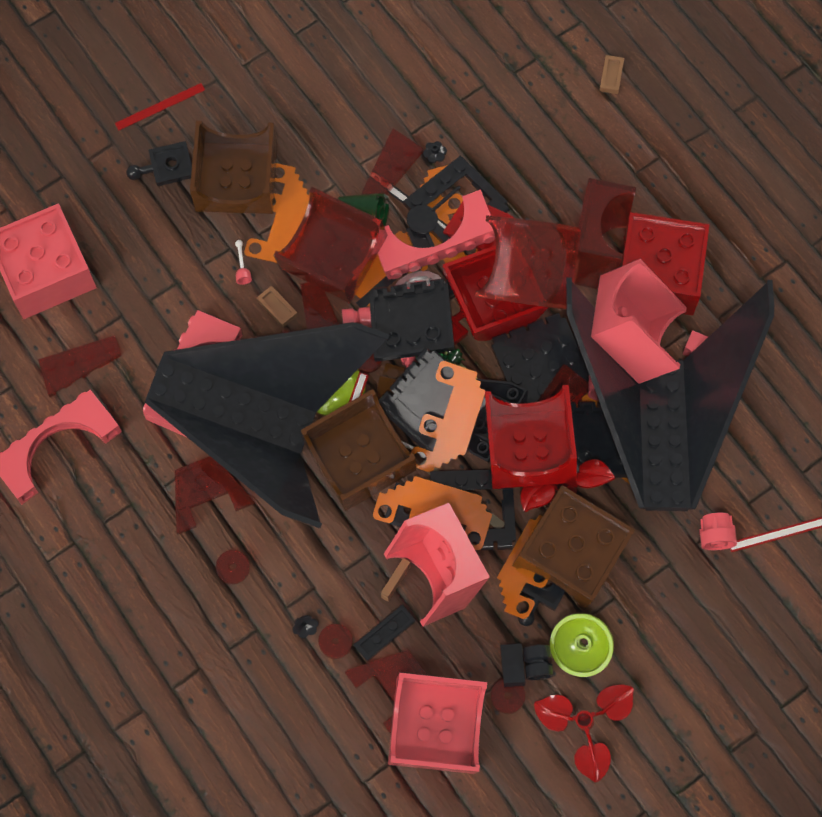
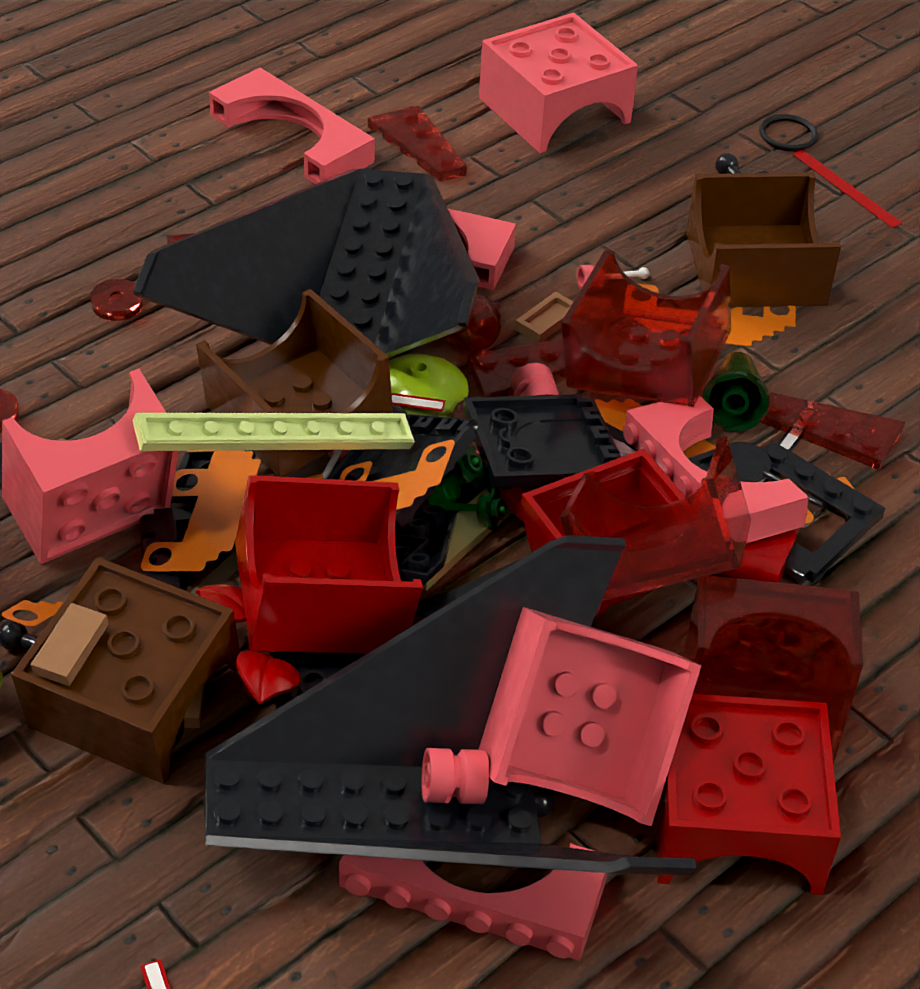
camera: 80 degrees right, 25 degrees down
black plant [292,615,319,638] -> none
black plant [423,141,447,163] -> none
coral piece [699,513,737,550] -> none
none -> medium nougat tile [31,603,109,686]
none -> yellowish green tile [132,413,415,451]
none -> coral wheel [421,748,489,804]
none -> black tyre [759,114,818,151]

